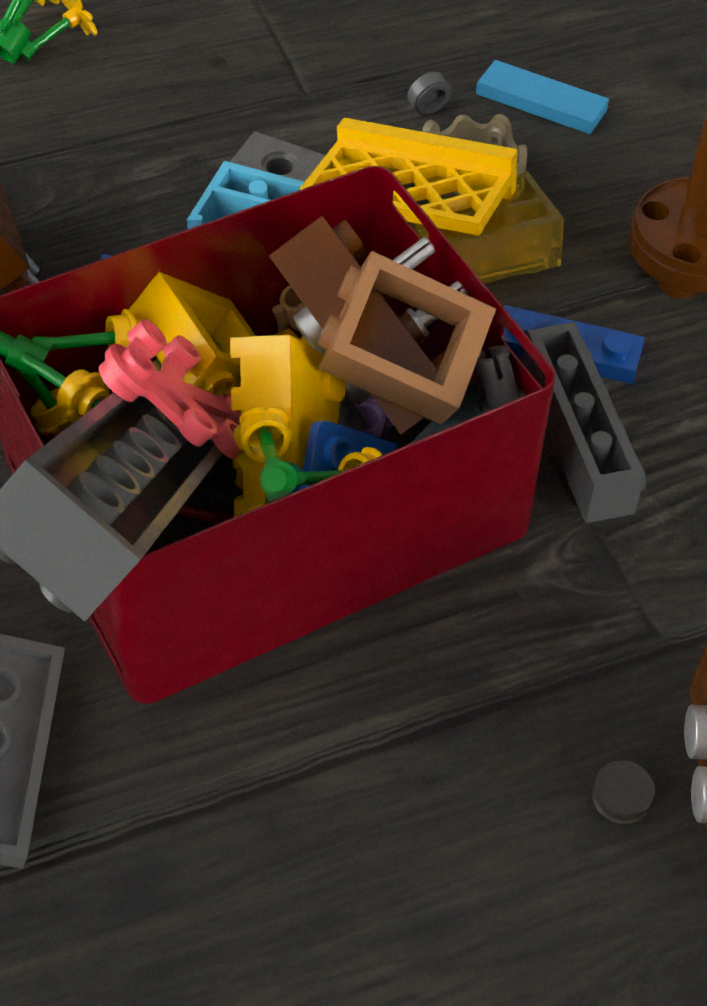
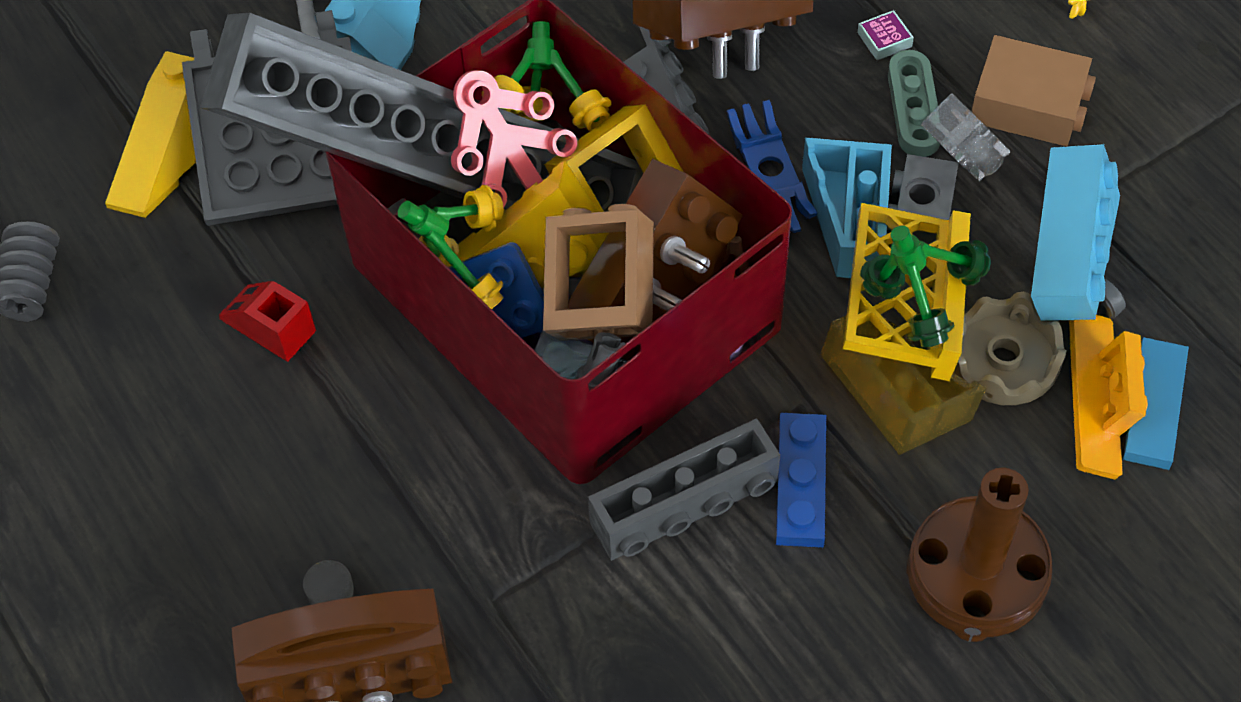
camera: 80 degrees right, 5 degrees up
none -> red slope [219,281,316,362]
none -> tile [857,10,914,60]
none -> plant [860,226,991,347]
none -> sand green plate [888,50,942,157]
none -> clear brick [921,93,1010,181]
none -> medium nougat brick [970,35,1096,147]
none -> medium azure wedge [1031,144,1120,321]
none -> light orange bracket [1069,314,1148,480]

